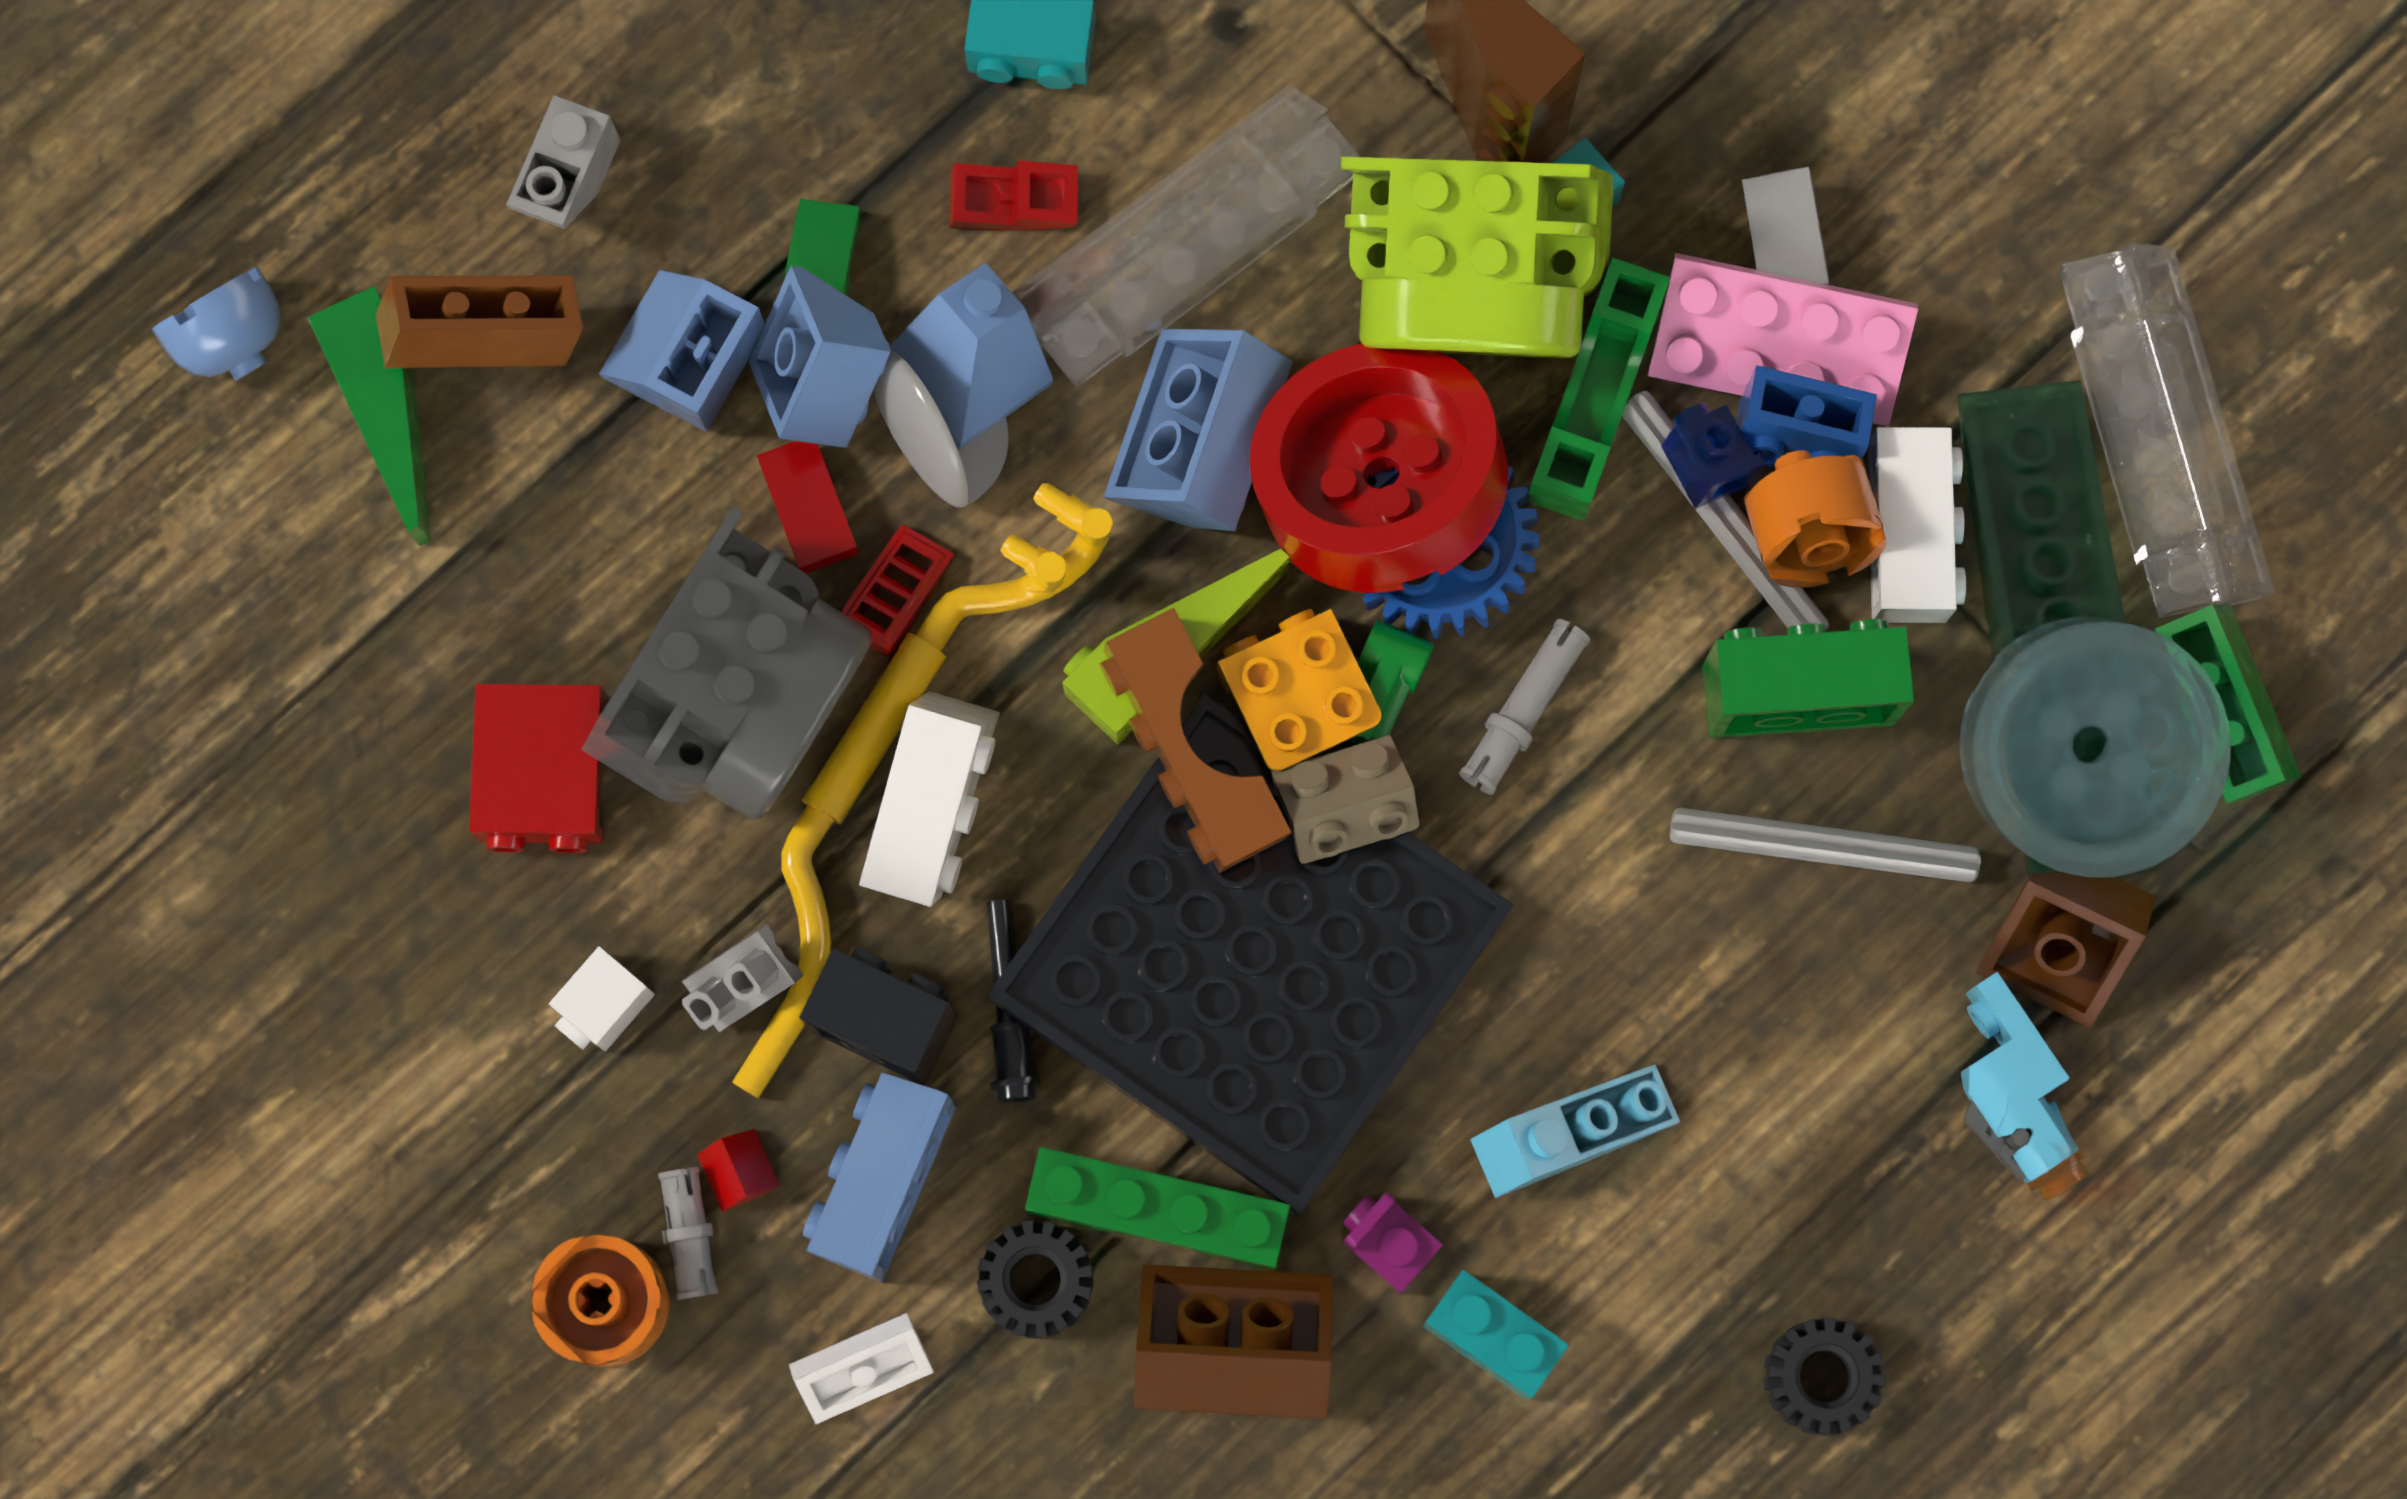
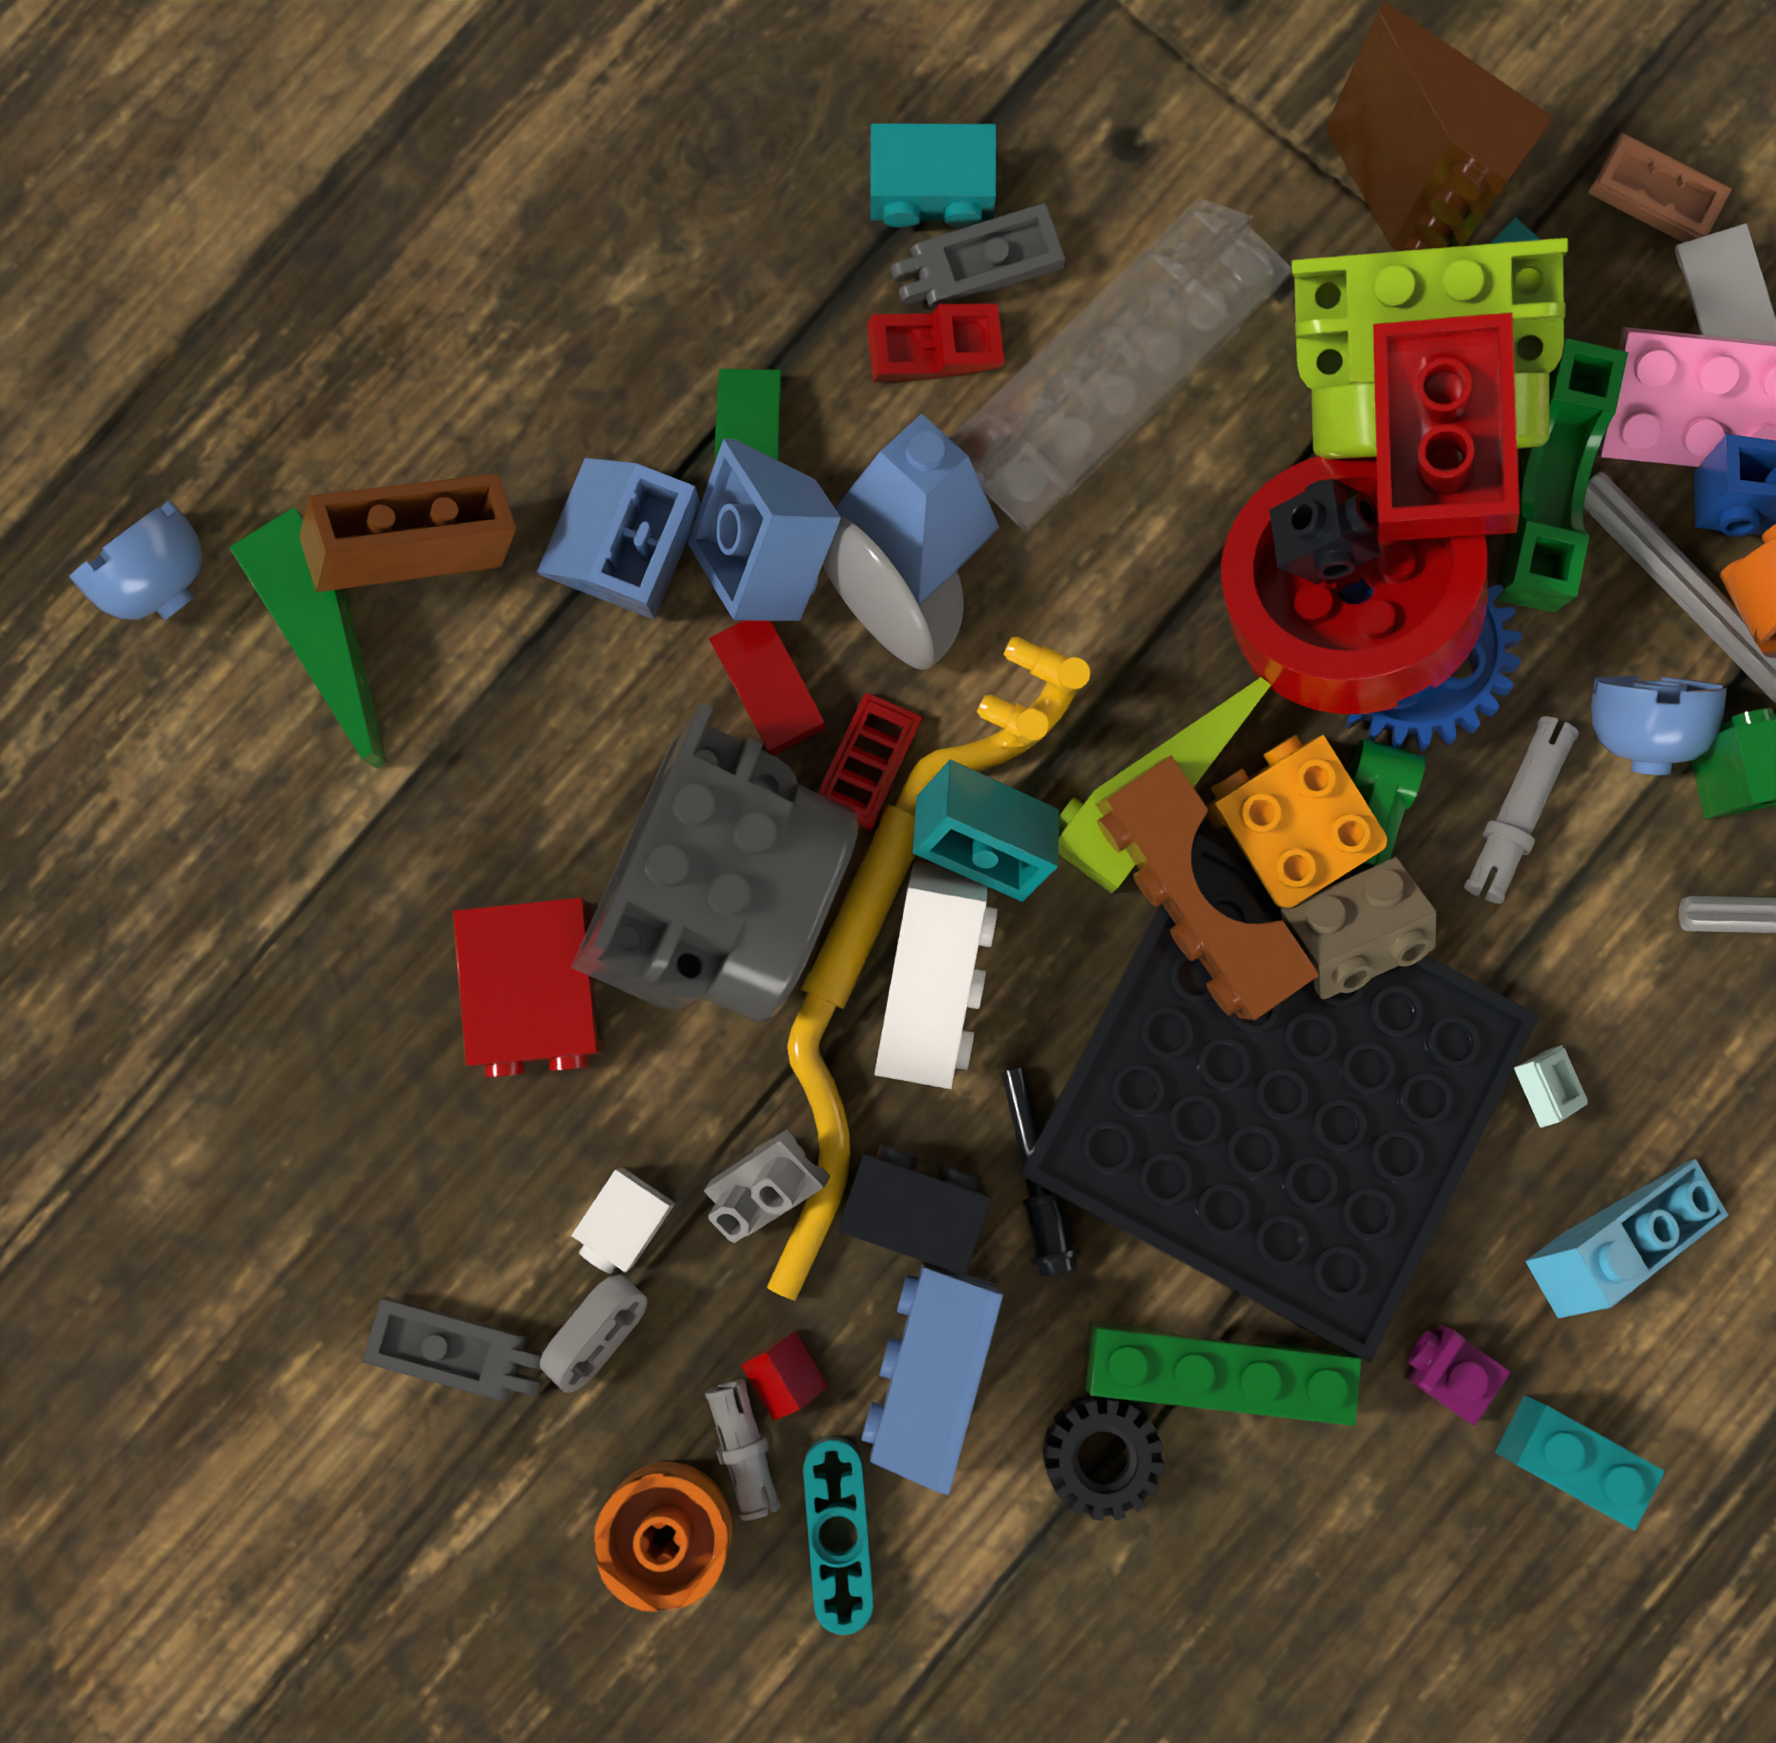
camera: 10 degrees left, 5 degrees up
light grey slope [506,95,621,229] -> none
white plate [789,1313,934,1424] -> none
medium blue slope [1103,329,1293,531] -> none
reddish brown slope [1134,1264,1333,1419] -> none
clear blue brick [1661,402,1765,509] -> none
none -> dark grey hinge [362,1296,543,1401]
none -> light grey beam [540,1274,647,1392]
none -> teal beam [803,1436,873,1635]
none -> dark grey hinge [890,202,1065,309]
none -> teal brick [912,759,1059,902]
none -> black brick [1269,478,1380,584]
none -> red slope [1373,312,1519,541]
none -> light aqua tile [1514,1045,1588,1128]
none -> nougat plate [1587,132,1732,243]
none -> medium blue cylinder [1591,675,1727,775]

